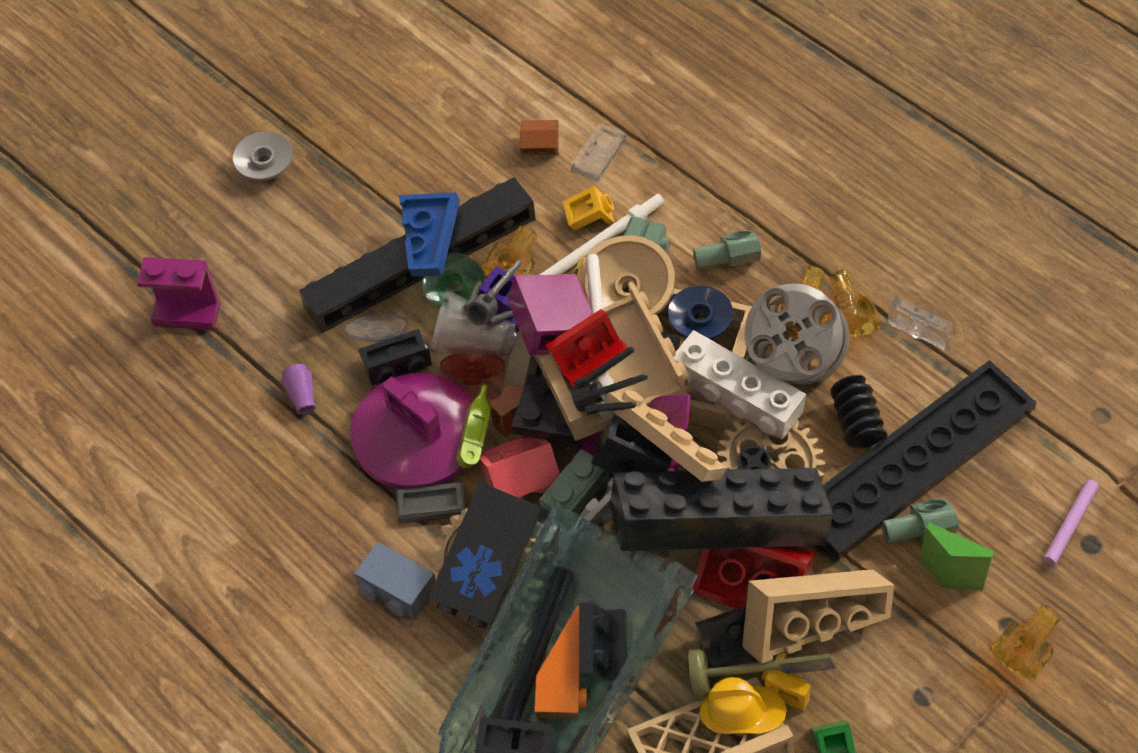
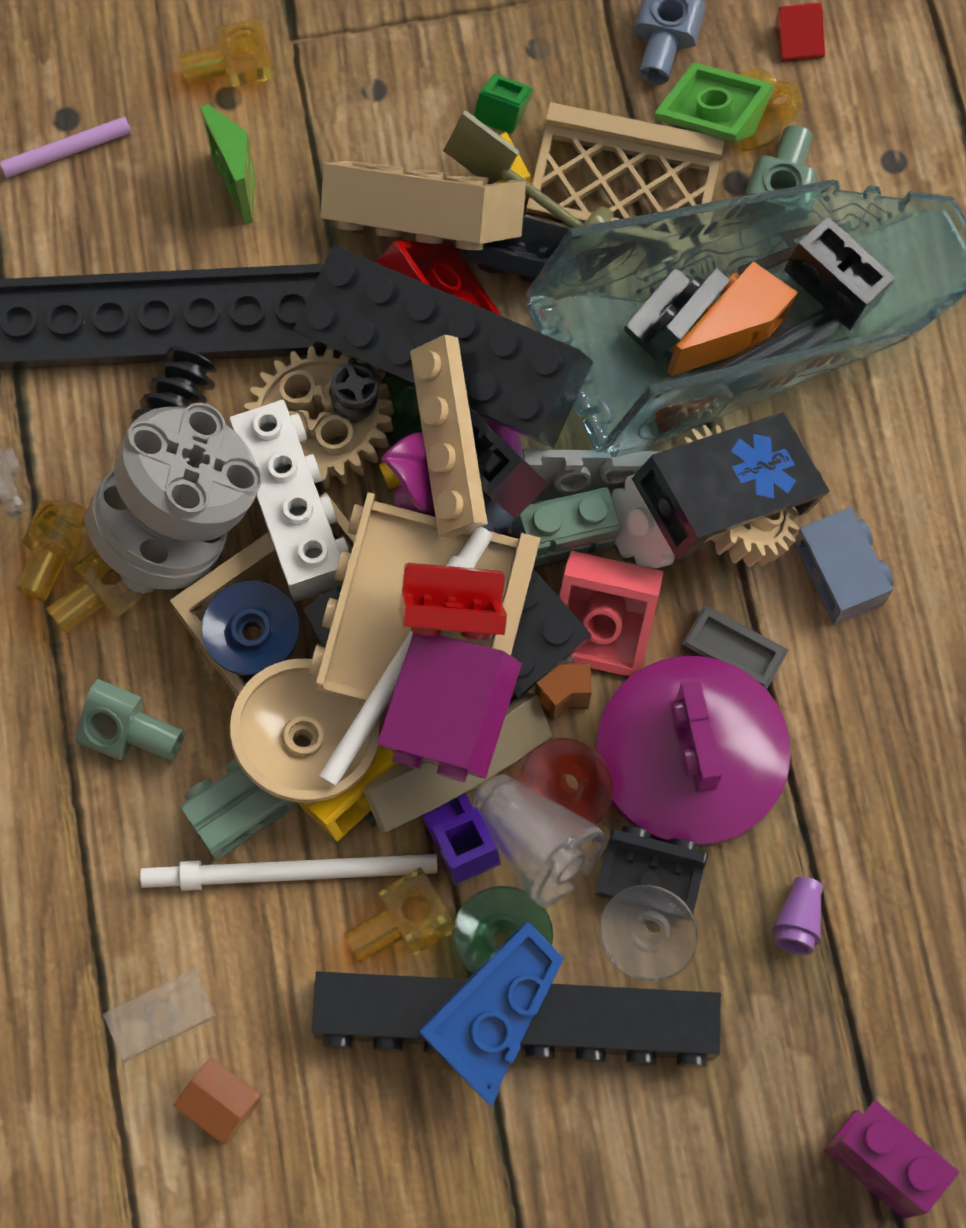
camera: 150 degrees left, 15 degrees up
lime piece [456,385,490,469] -> none
dark grey plant [463,260,522,328] -> none
yellow bracket [562,186,614,231] -> none
black plant [571,347,648,416] -> none
yellow piece [699,677,787,734] -> none
sand green piece [882,498,959,544] -> none

